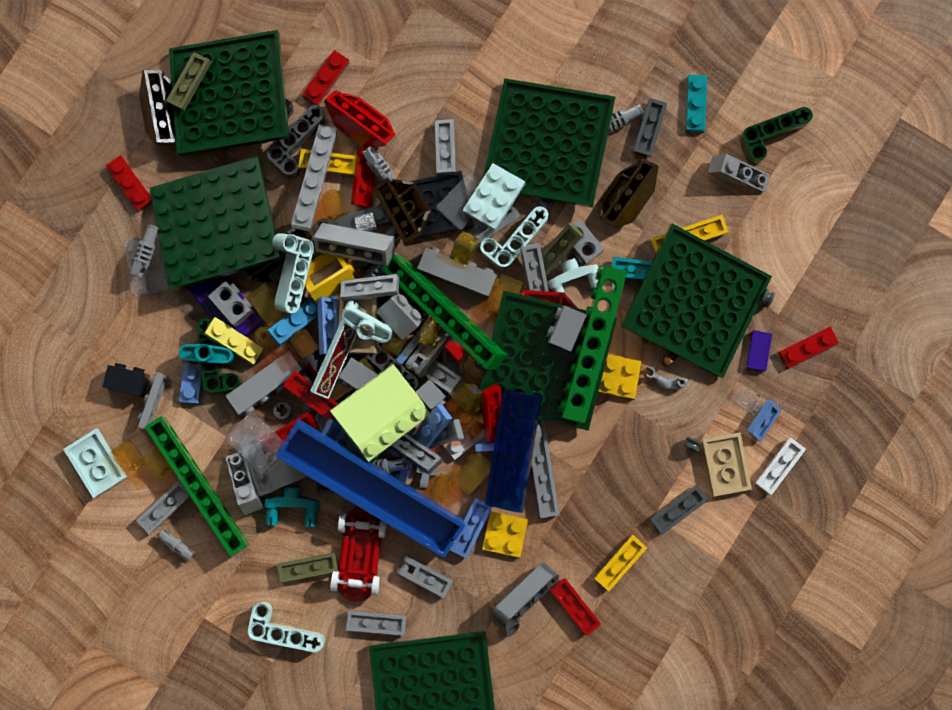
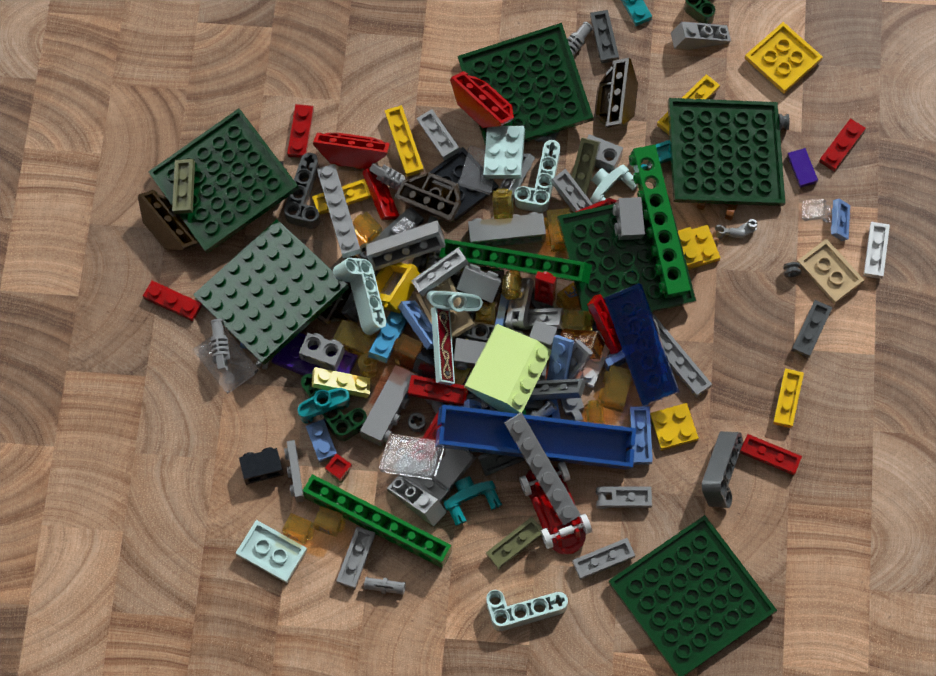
camera: 25 degrees left, 15 degrees down
none -> red plate [325,453,352,481]
none -> yellow plate [384,105,424,177]
none -> red wedge [450,71,514,128]
none -> light grey plate [504,412,581,525]
none -> yellow plate [744,22,823,94]

